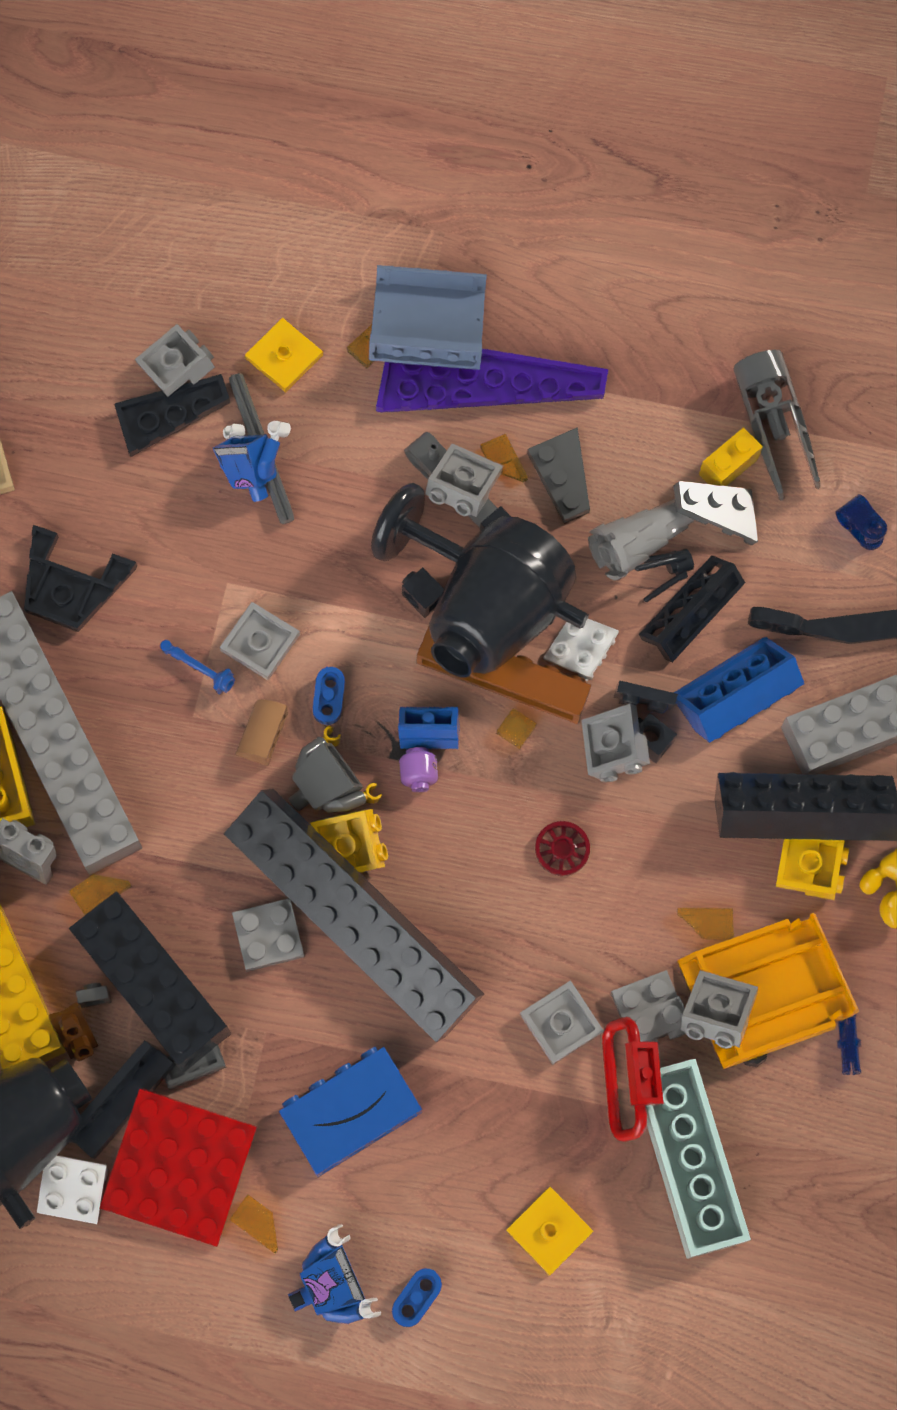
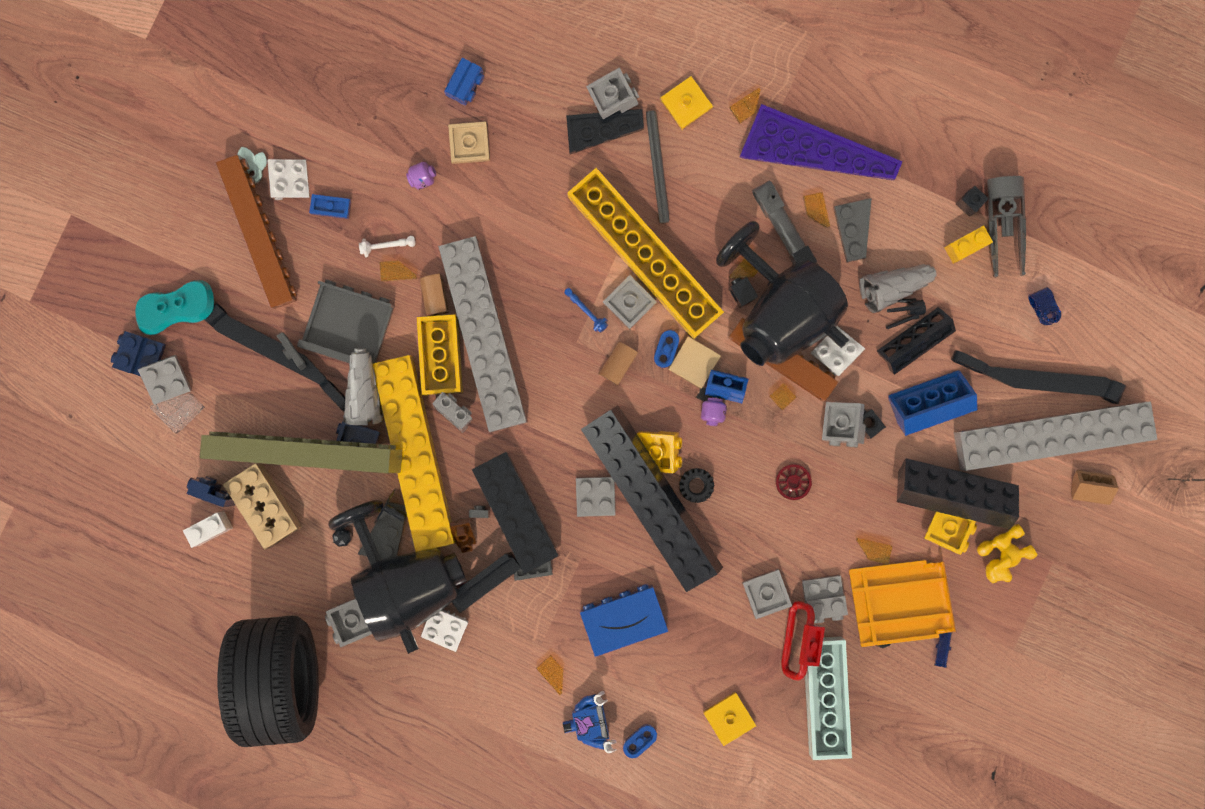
camera: 15 degrees right, 15 degrees up
black wing [24,525,137,632] -> none
clear yellow tile [69,874,132,916] -> none
red plate [99,1088,257,1247] -> none
blue torso [213,421,291,502] -> none
dark grey torso [289,726,382,813] -> none
sand blue panel [369,265,487,370] -> none
light grey plate [425,444,503,517] -> none
black plate [614,680,678,714] -> none
wing [673,481,758,545] -> none
light grey plate [681,970,758,1049] -> none
none -> yellow brick [567,168,724,339]
none -> tan tile [668,336,721,389]
none -> black tyre [679,468,715,503]
none -> clear yellow tile [729,258,766,279]
none -> black brick [956,186,989,217]

